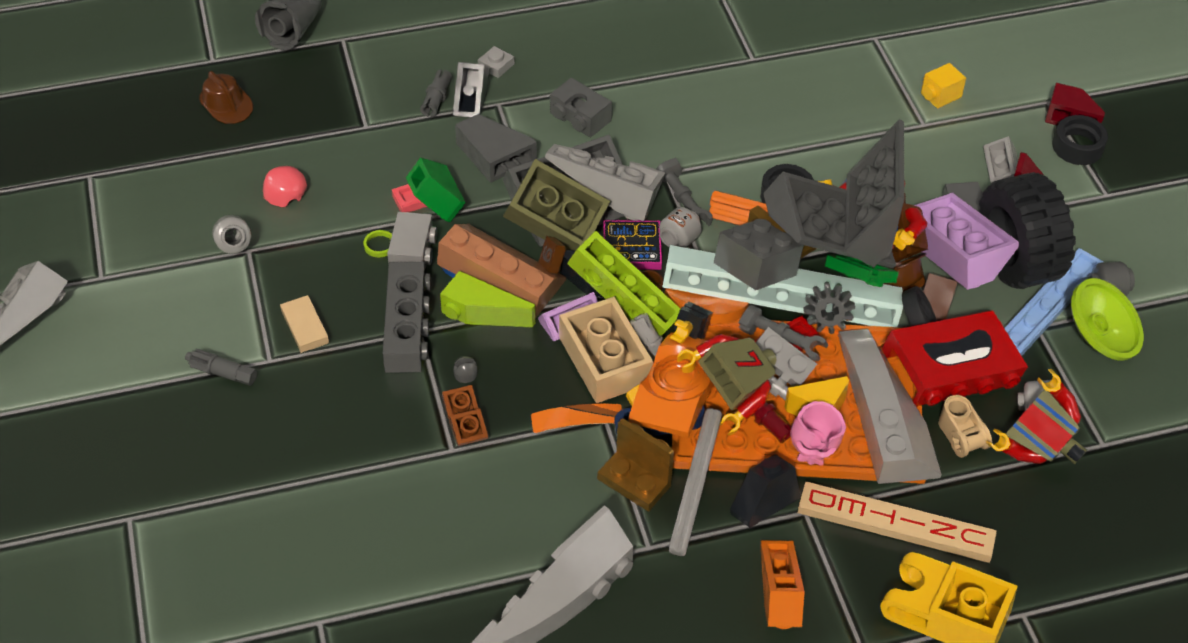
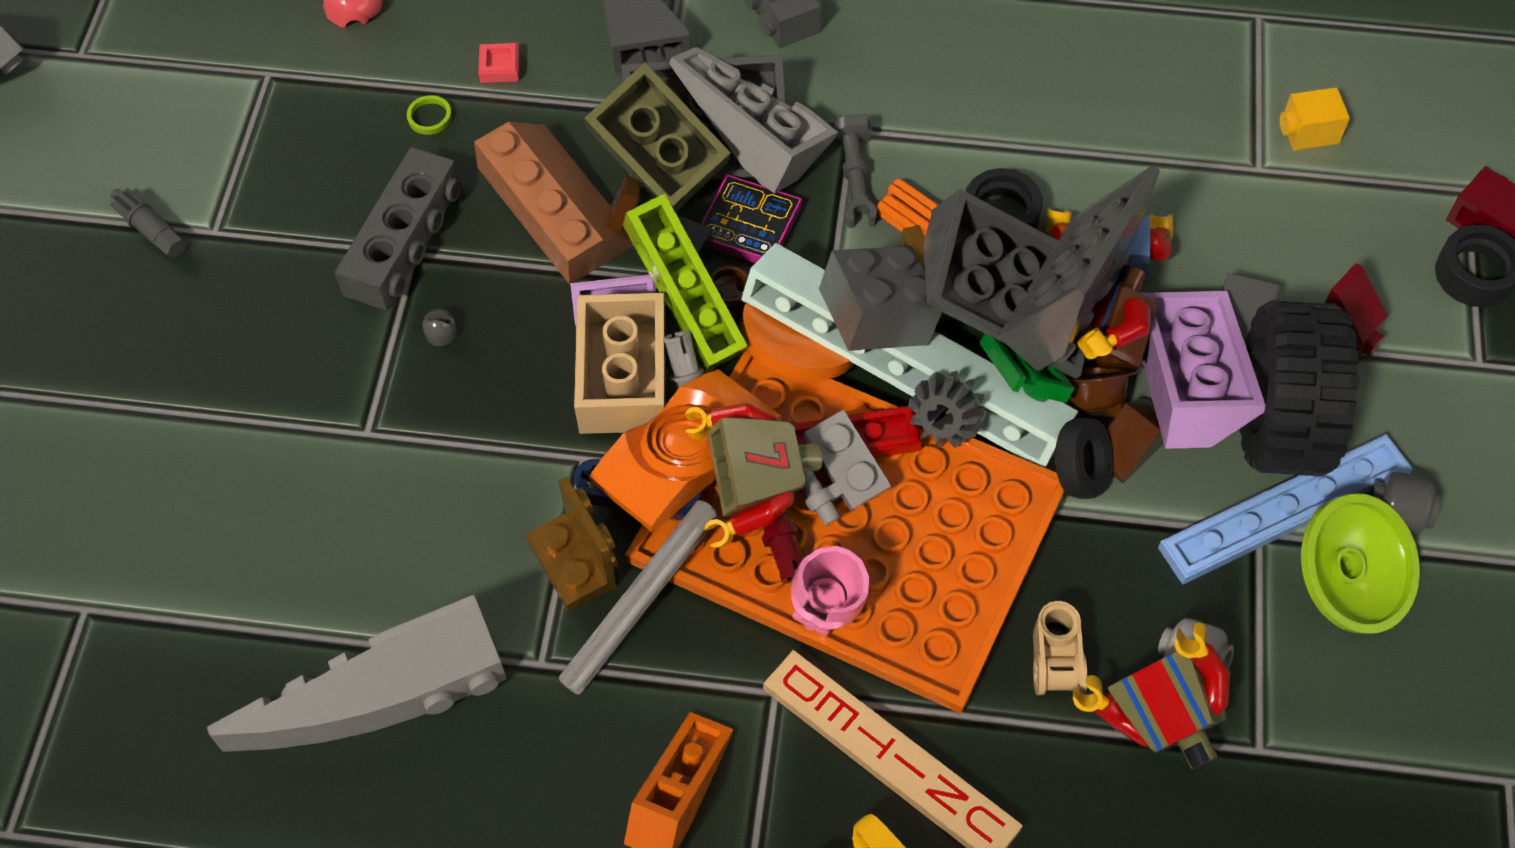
camera: 25 degrees right, 10 degrees up
light grey head [212,215,251,254] -> none
tan tile [280,295,329,353] -> none
light grey brick [387,212,437,269] -> none
green slope [406,157,466,222] -> none
lime slope [440,271,536,327] -> none
dark orange slope [442,385,488,446] -> none
orange sticker [531,403,622,433] -> none
light grey head [659,207,702,248] -> none
black piece [670,302,713,344] -> none
black slope [730,454,801,528] -> none
dark grey piece [738,305,828,361] -> none
yellow slope [785,376,849,416] -> none
light grey wedge [838,329,942,484] -> none
red panel [882,310,1028,406] -> none
light grey slope [983,136,1018,183] -> none

